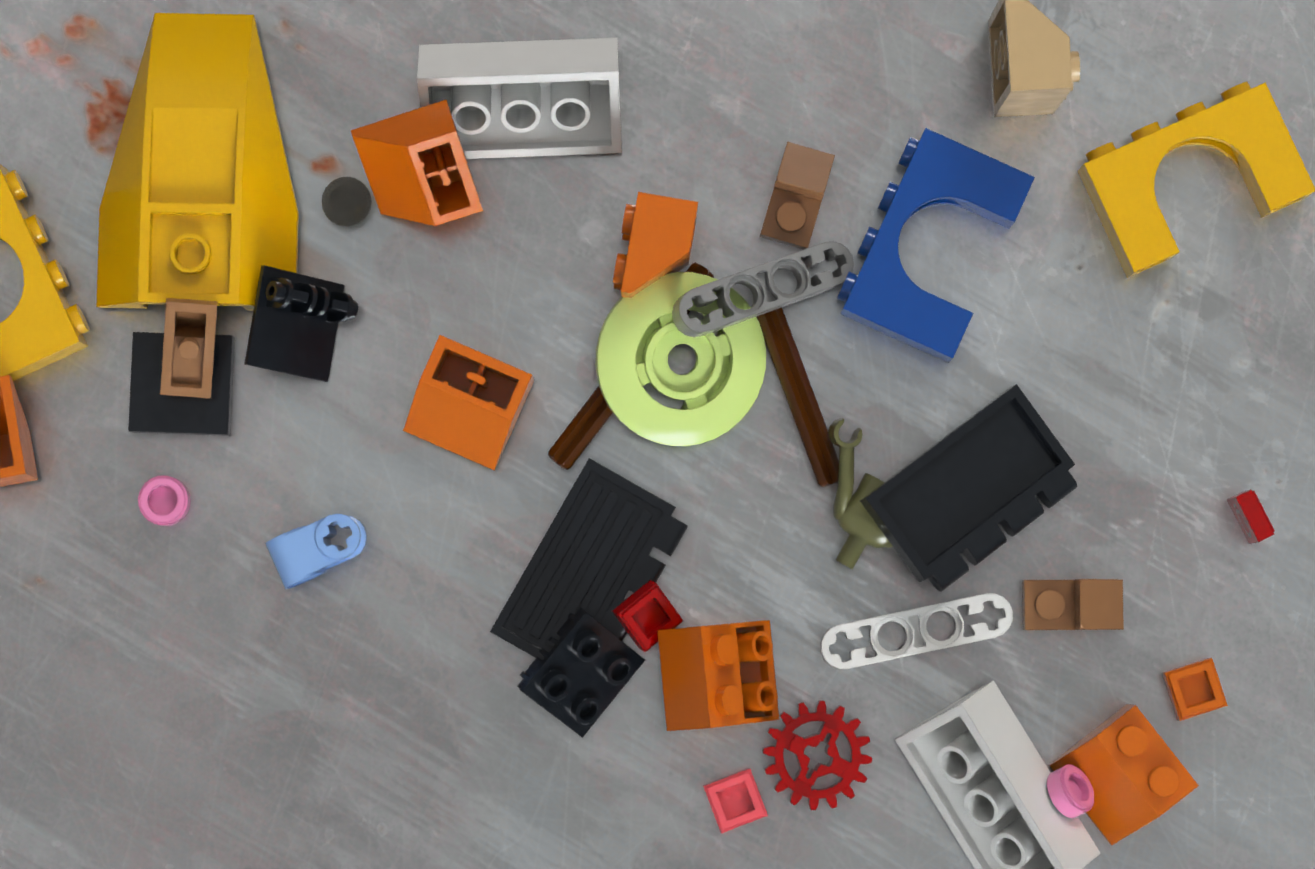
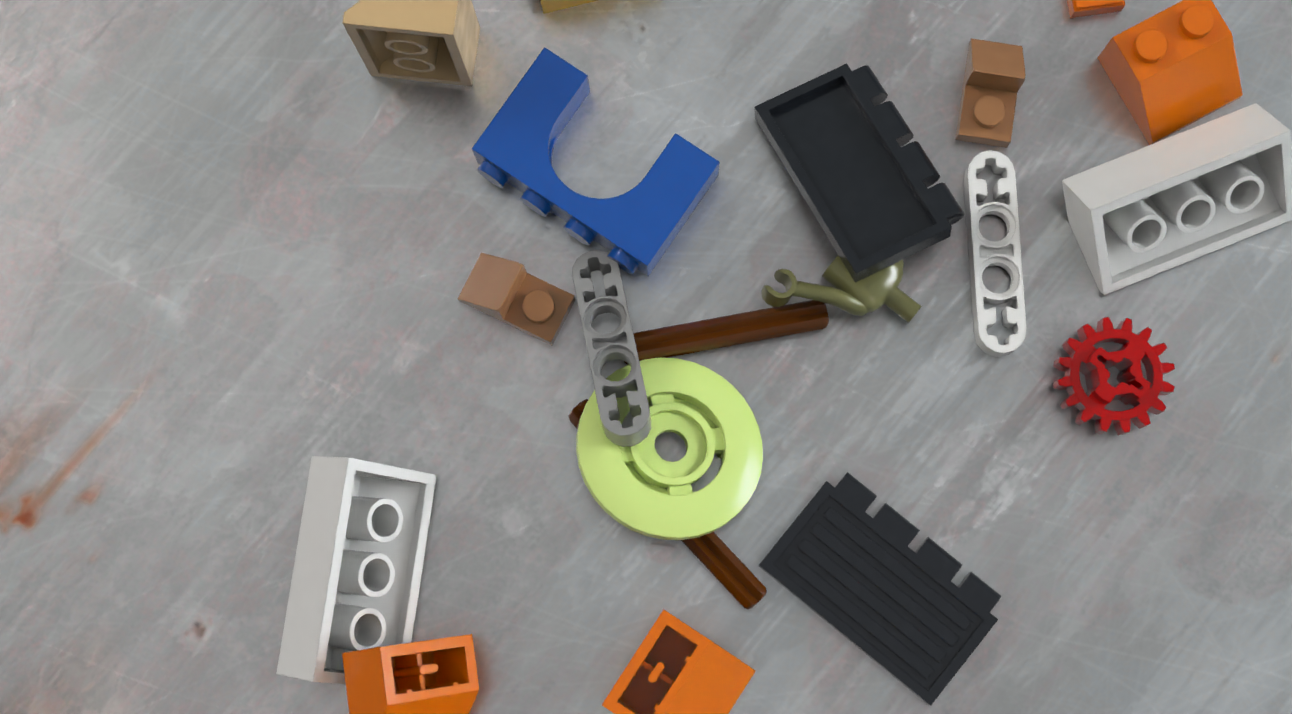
camera: 75 degrees left, 5 degrees down
black hinge [517,608,645,738] -> none
red tile [612,580,683,652] -> none
orange slope [613,192,698,298] -> none
orange slope [657,620,779,731] -> none
coral tile [703,768,768,833] -> none
bright pink tile [1047,764,1094,818] -> none

